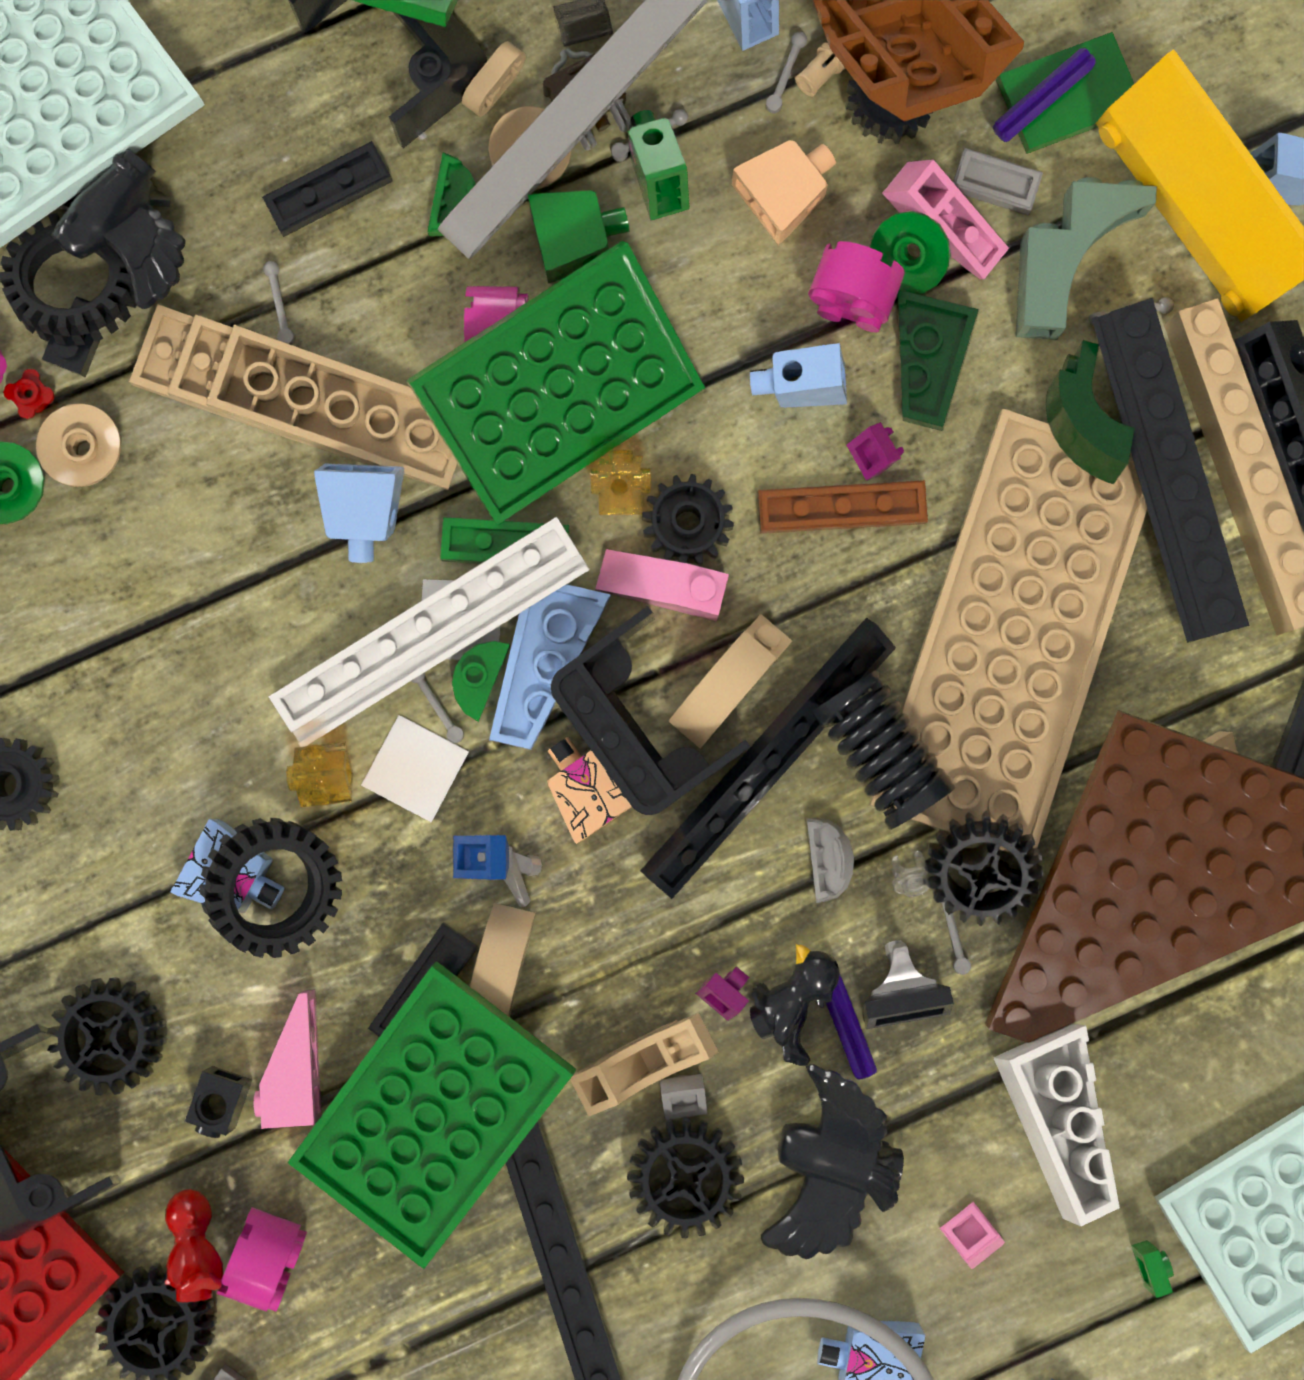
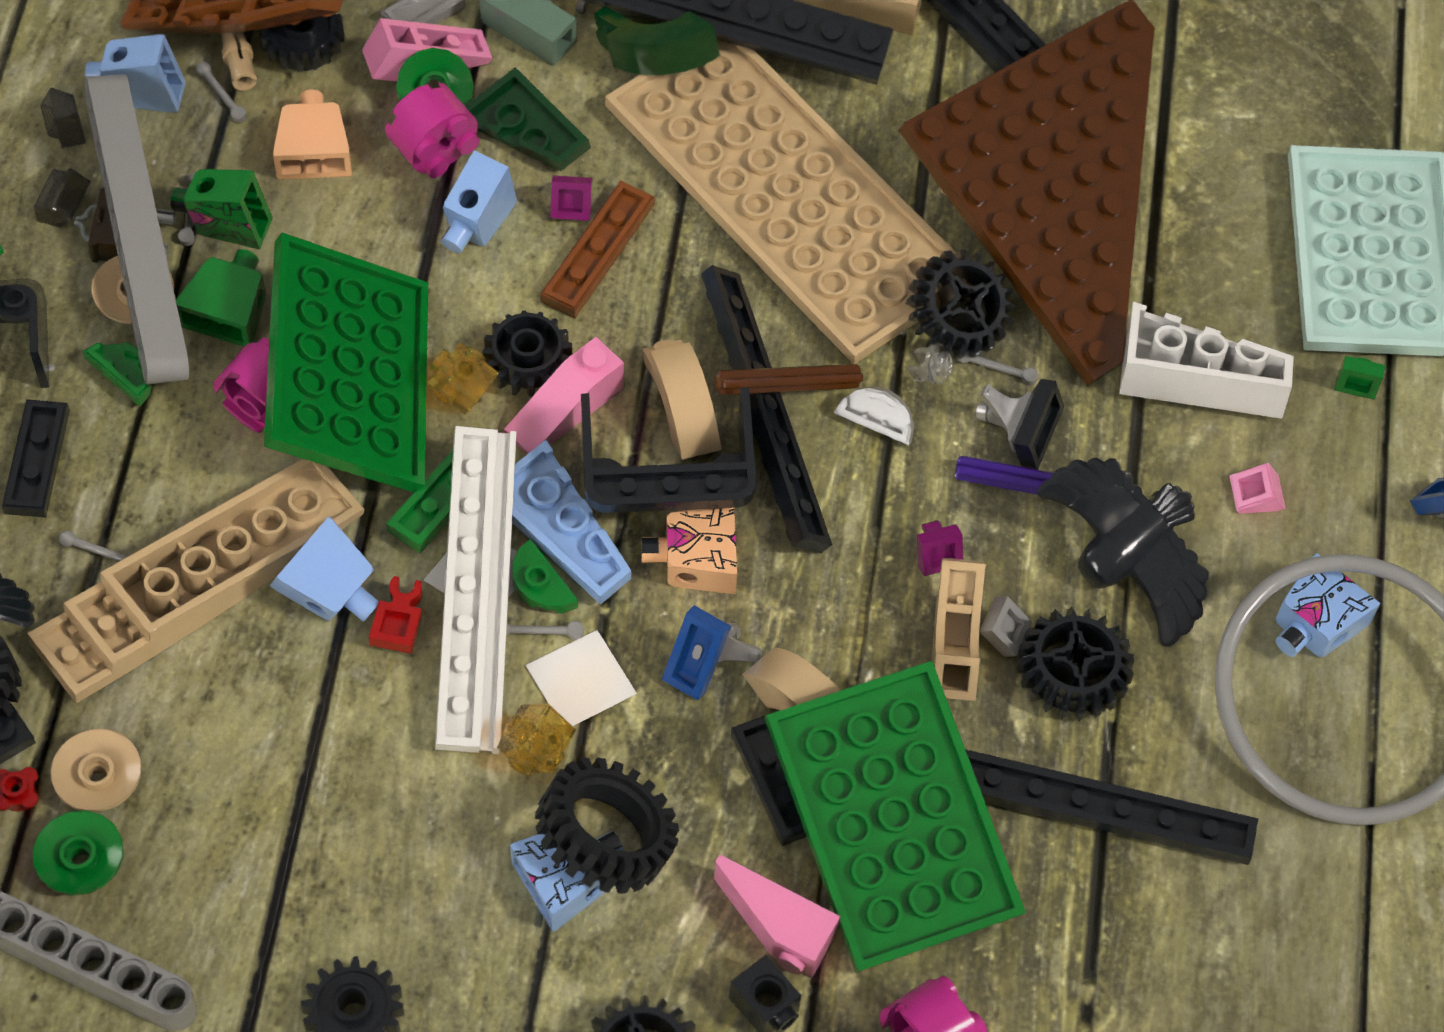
camera: 60 degrees left, 25 degrees down
tan beam [462,41,526,117] -> none
black animal [750,944,840,1066] -> none
black piece [812,669,956,830] -> none
none -> red plate [369,576,423,654]
none -> reddish brown axle [714,364,863,395]

